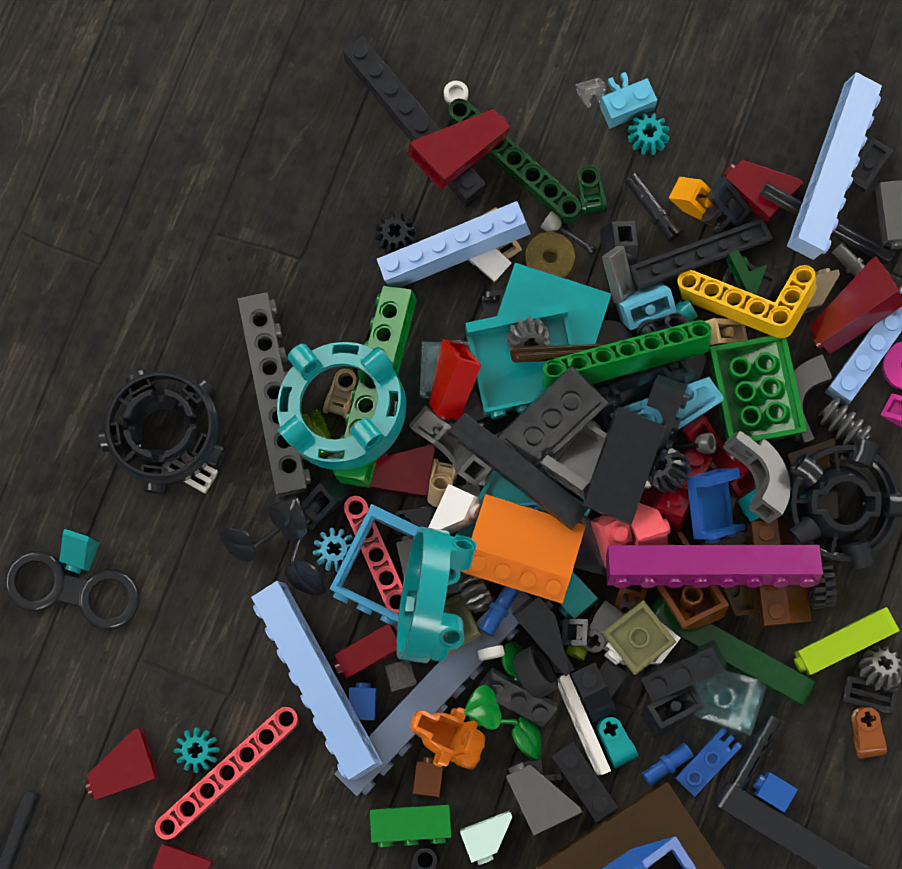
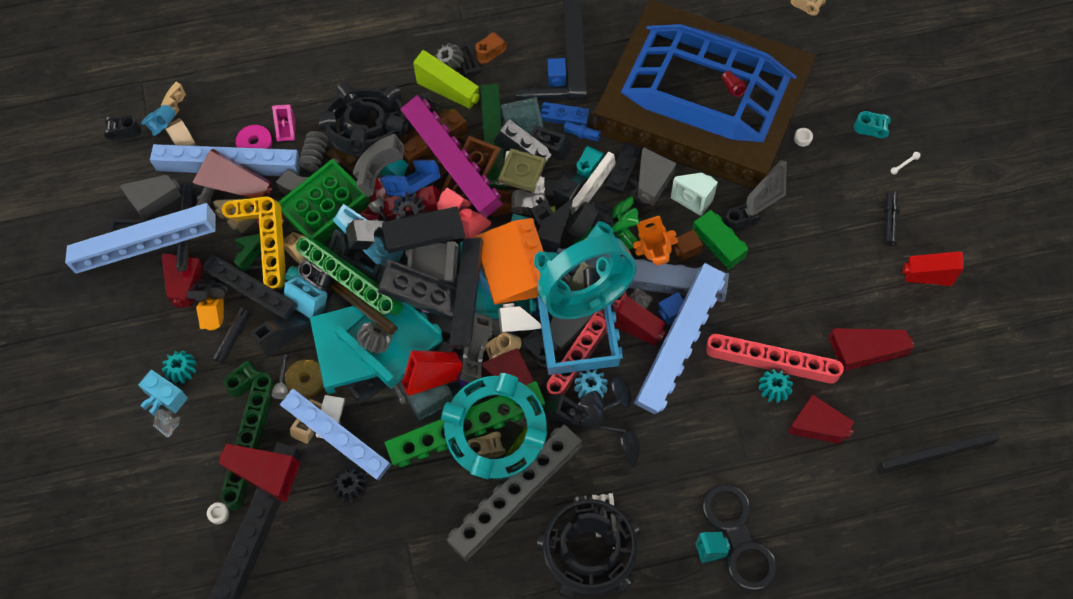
camera: 125 degrees left, 15 degrees down
dark grey tile [602,246,635,303] -> none

